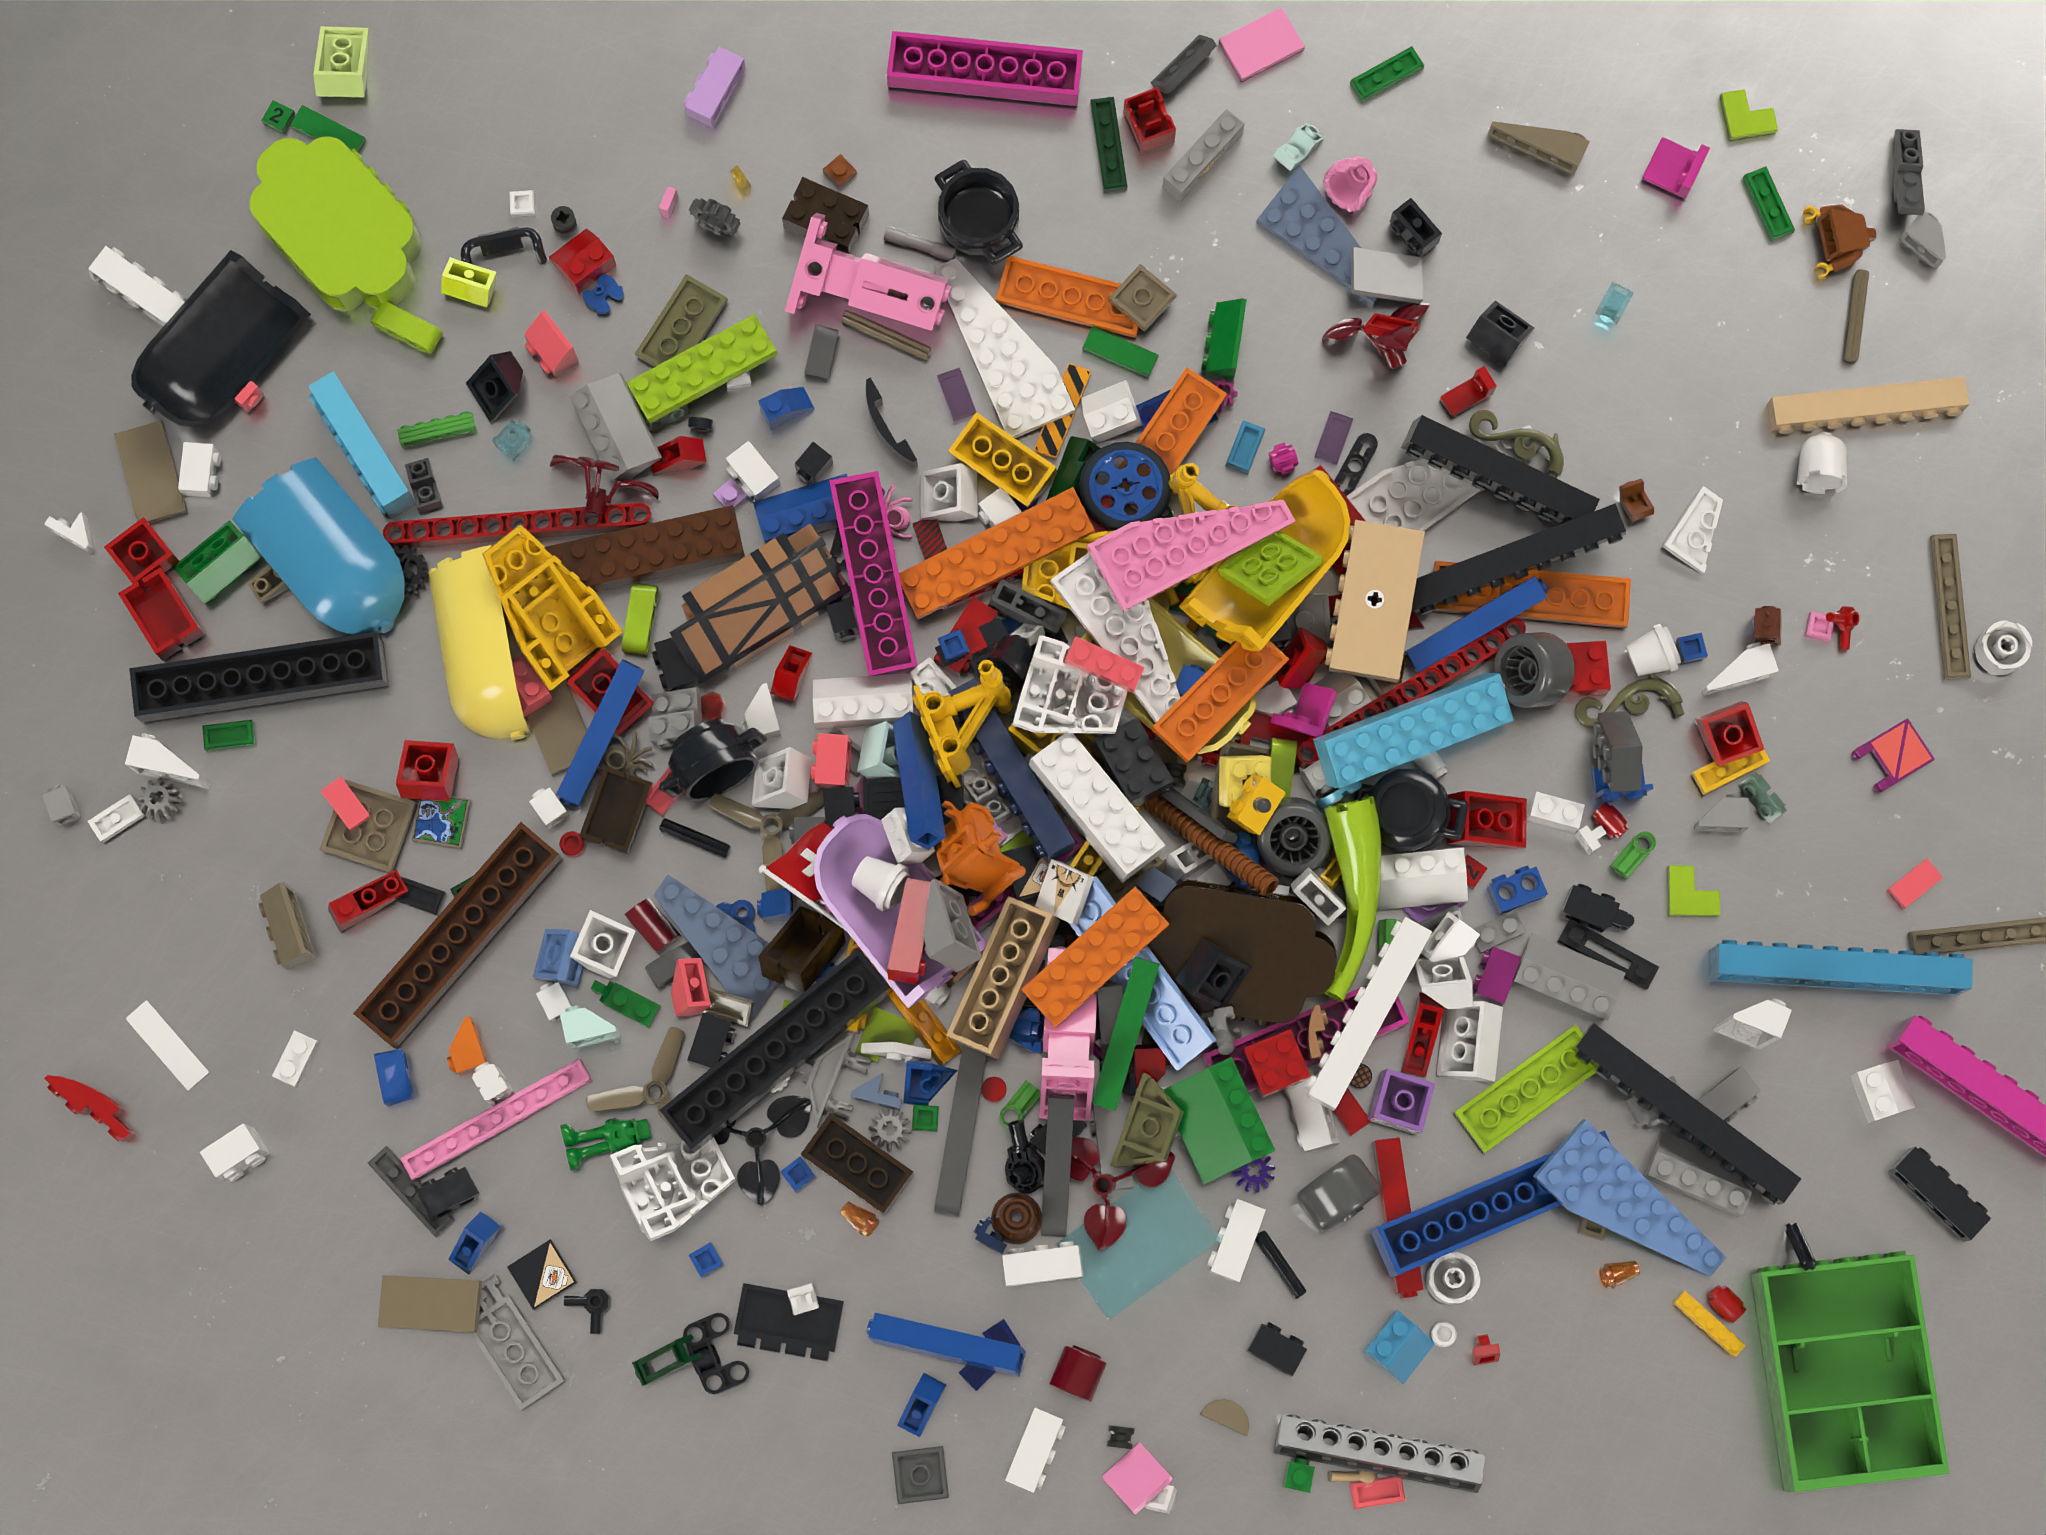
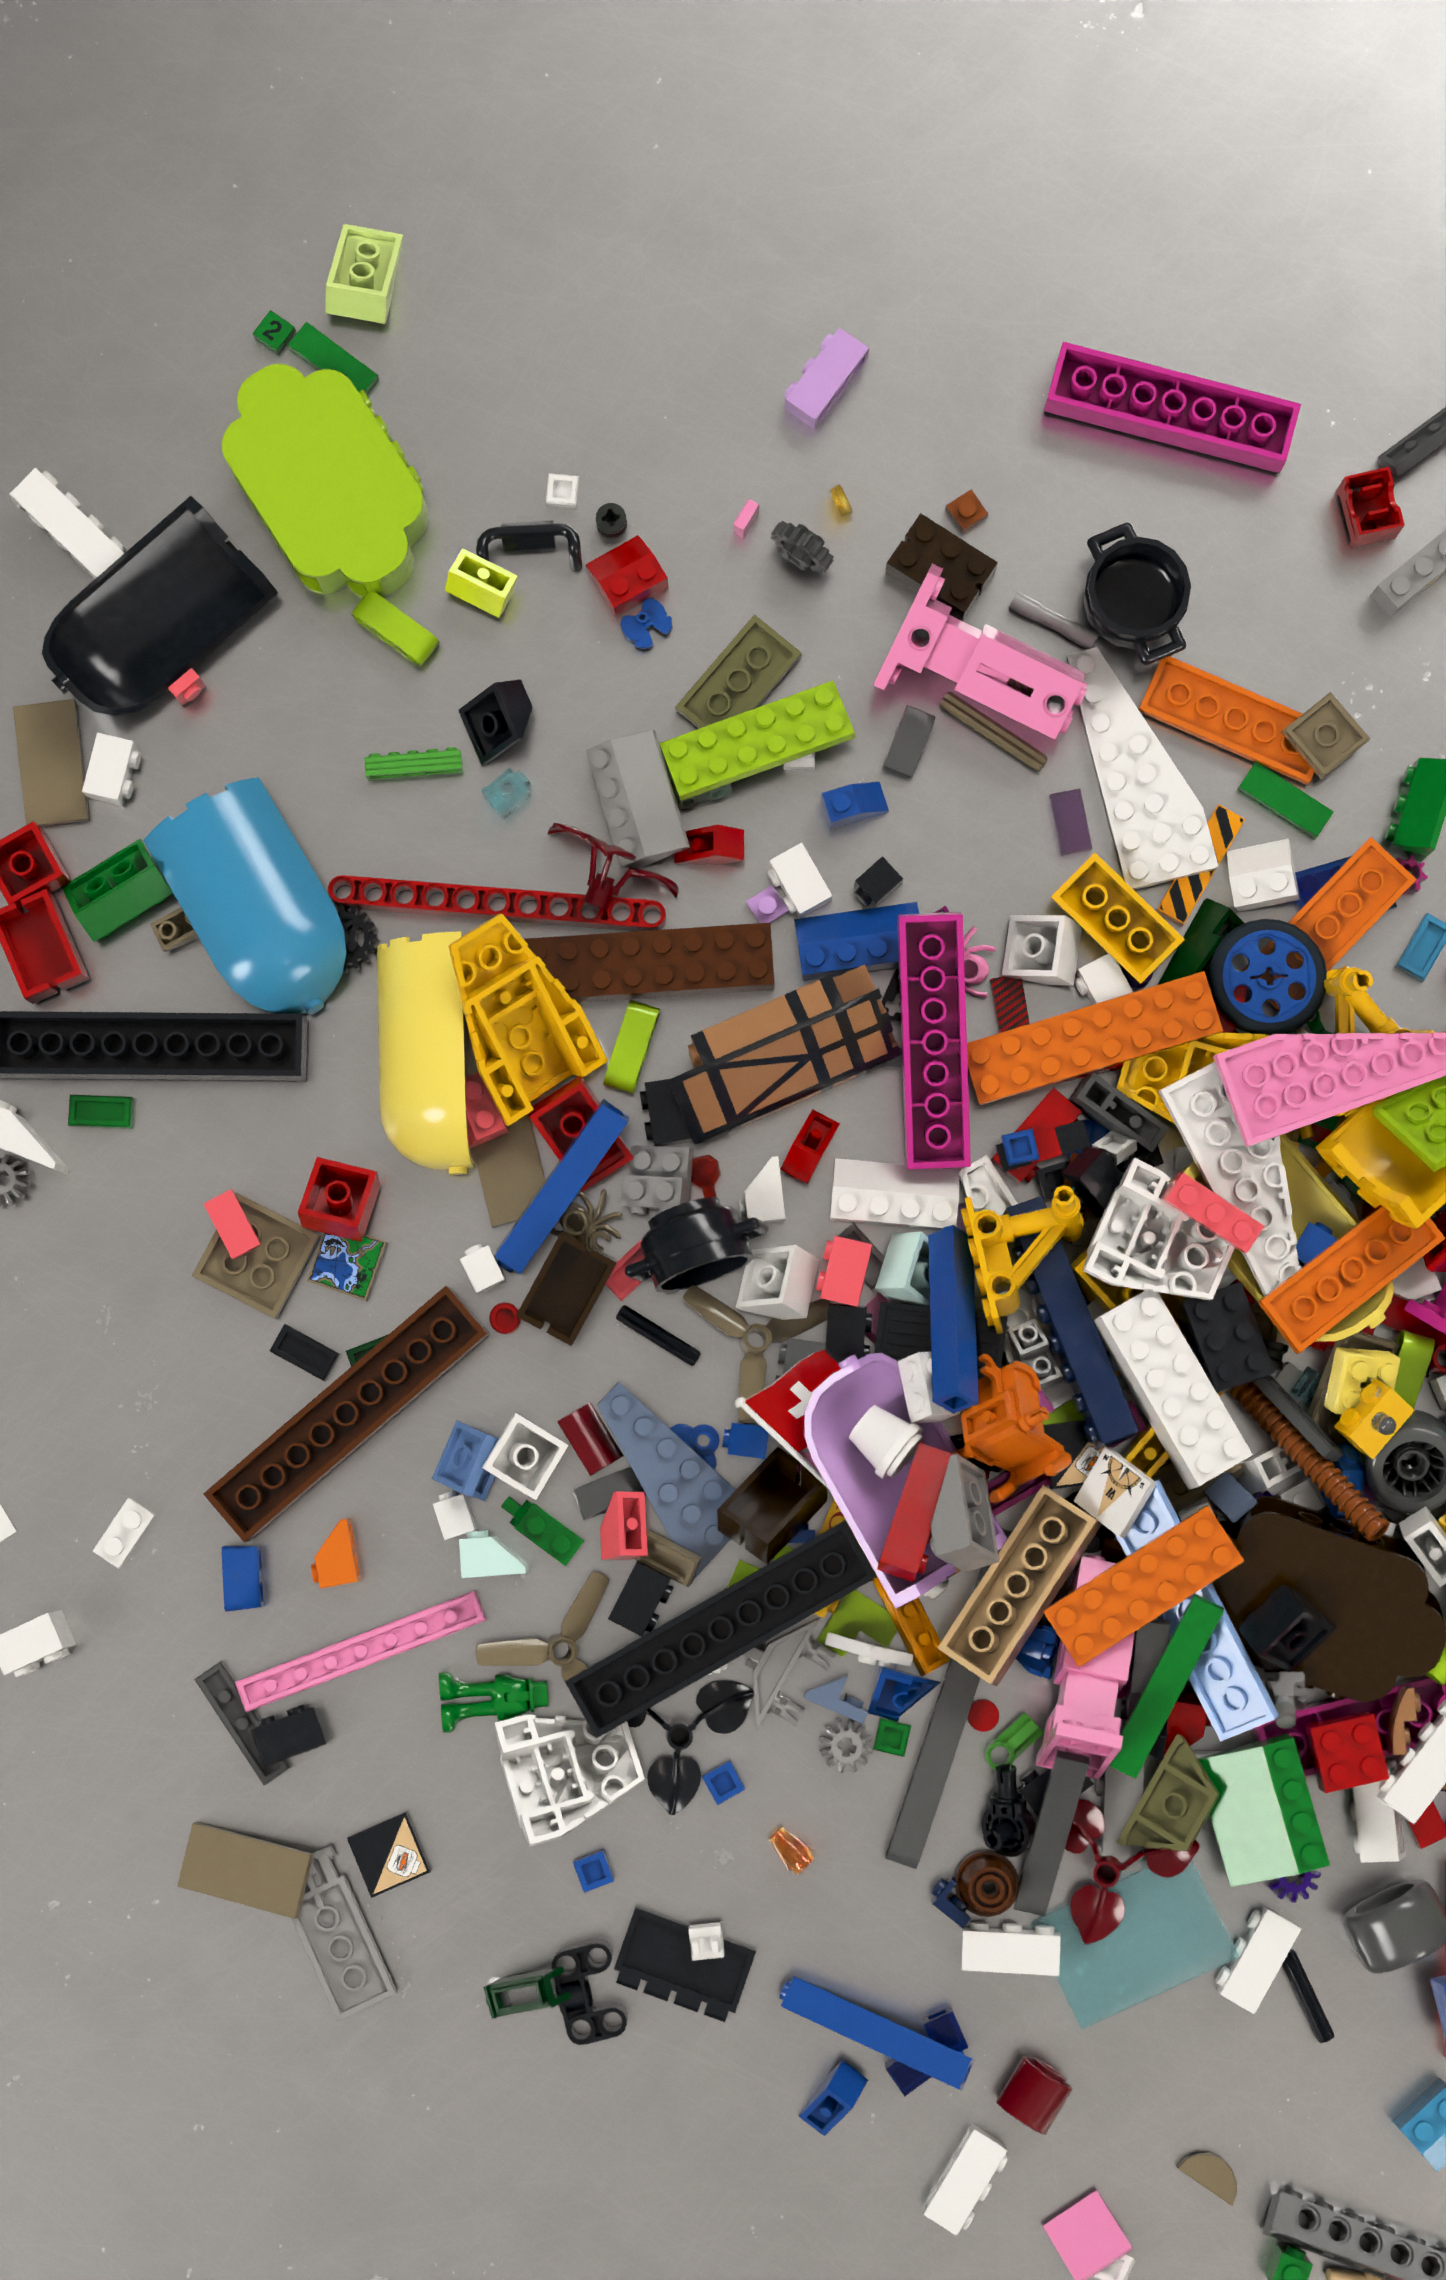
camera: 15 degrees right, 5 degrees up
dark tan slope [259,882,316,969] -> none
medium azure brick [308,371,416,519] -> none
red slope [328,869,408,932] -> none
dark grey slope [405,458,443,513] -> none
blue slope [448,1211,501,1274] -> none
white brick [472,1062,514,1105] -> none
coral slope [524,310,579,379] -> none
black piece [564,1289,609,1334] -> none
black tile [688,417,713,431] -> none
dark brown brick [801,1113,914,1216] -> none
black brick [826,599,859,640] -> none
black slope [866,377,918,469] -> none
dark grey tile [892,1446,949,1504] -> none
dark green tile [1090,97,1128,192] -> none
pearl dark grey wheel [1107,1425,1135,1449] -> none
black brick [1246,1322,1307,1377] -> none

